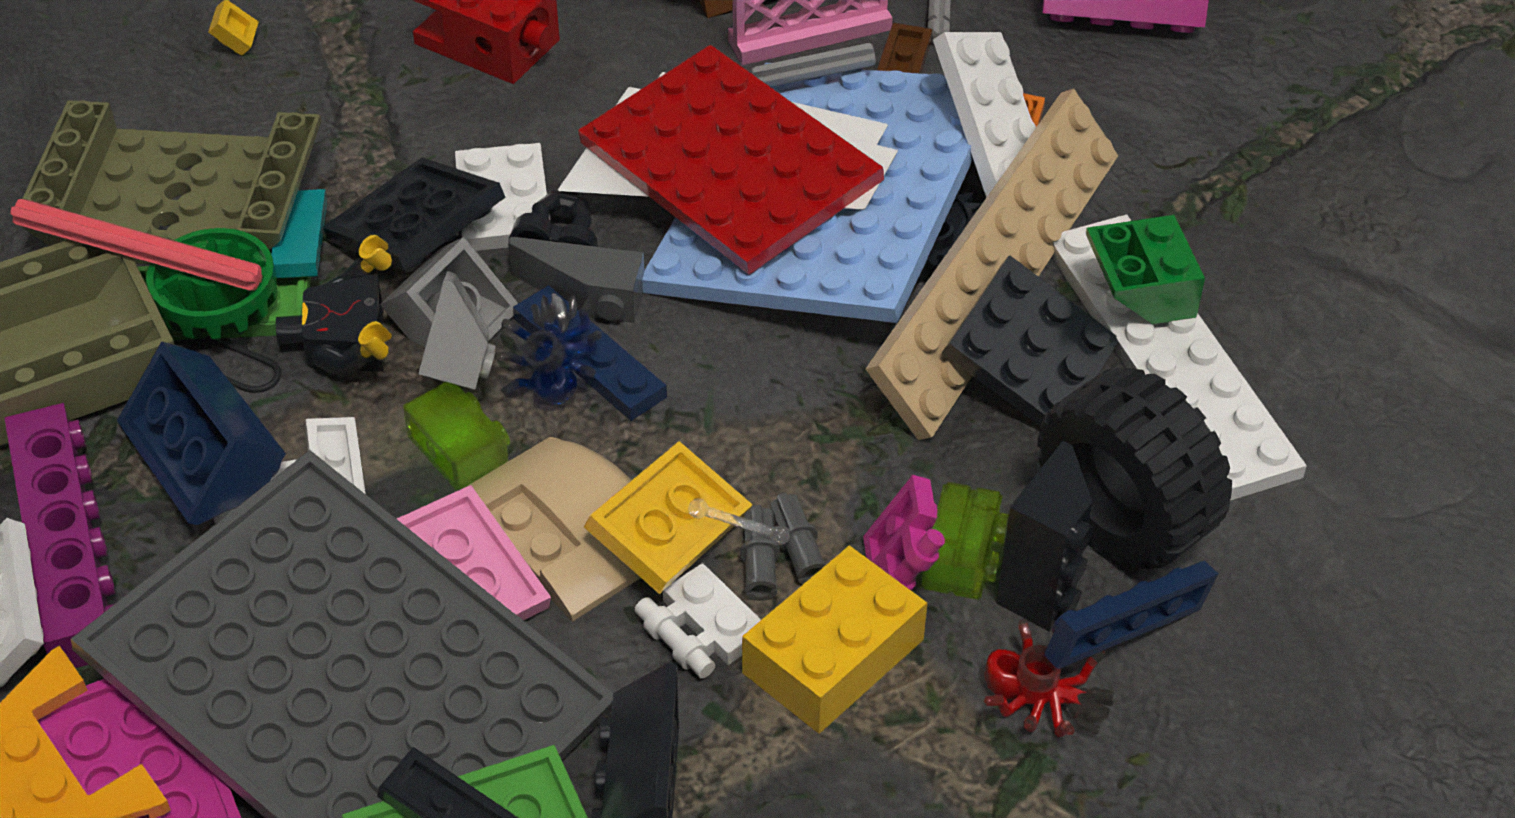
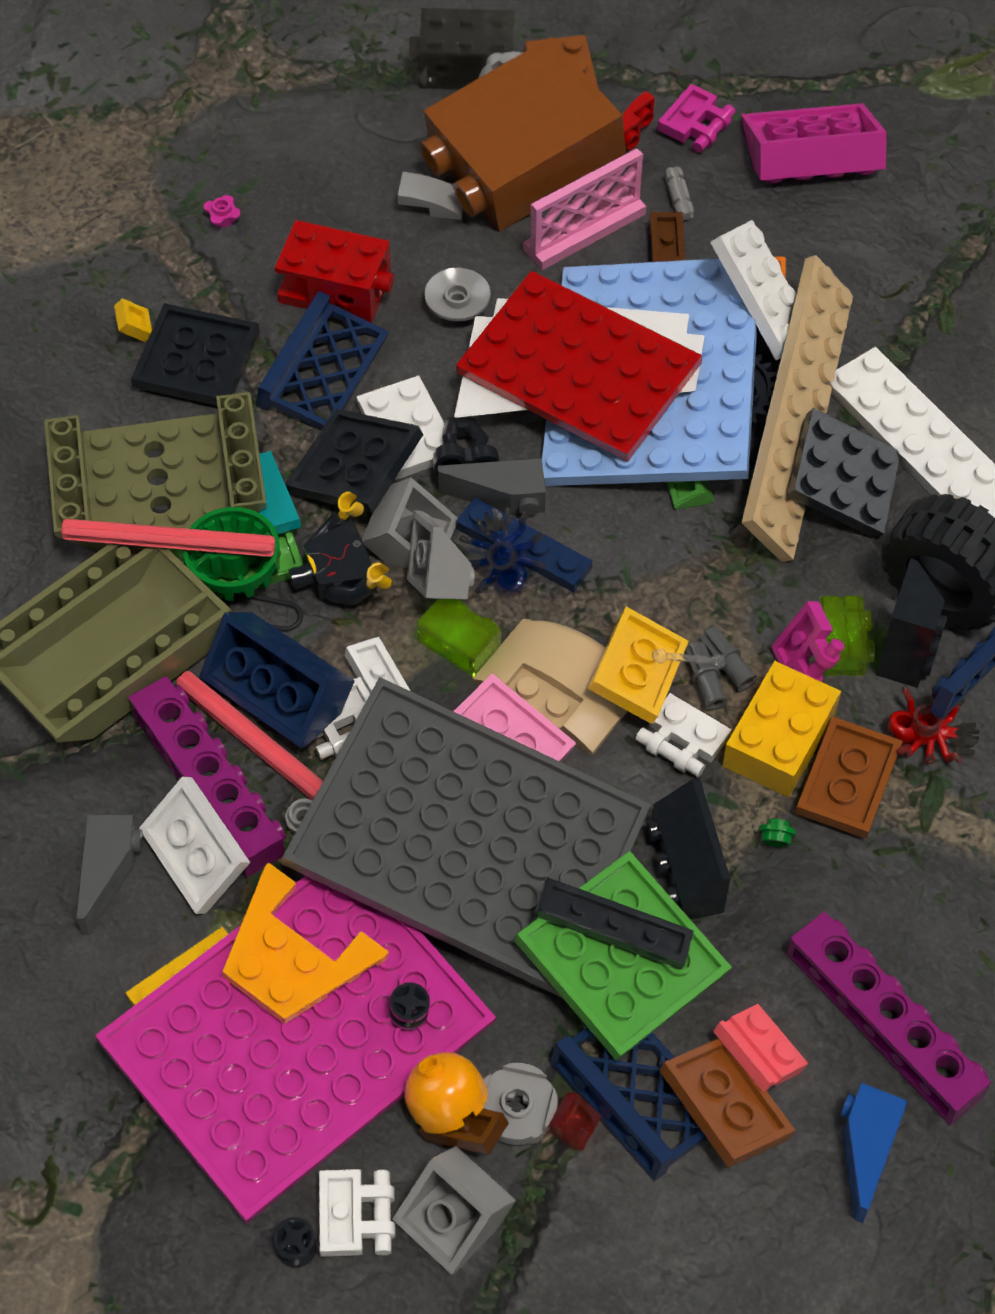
camera: 15 degrees left, 10 degrees up
light grey axle [752,43,876,87] -> none
green slope [1086,215,1205,324] -> none
none -> black plate [131,303,260,406]
none -> coral axle [176,671,323,801]
none -> dark blue fence [256,291,389,430]
none -> light grey dish [425,268,490,321]
none -> bright green slope [667,480,715,510]
none -> green plate [758,819,796,847]
none -> dark orange plate [795,716,903,839]

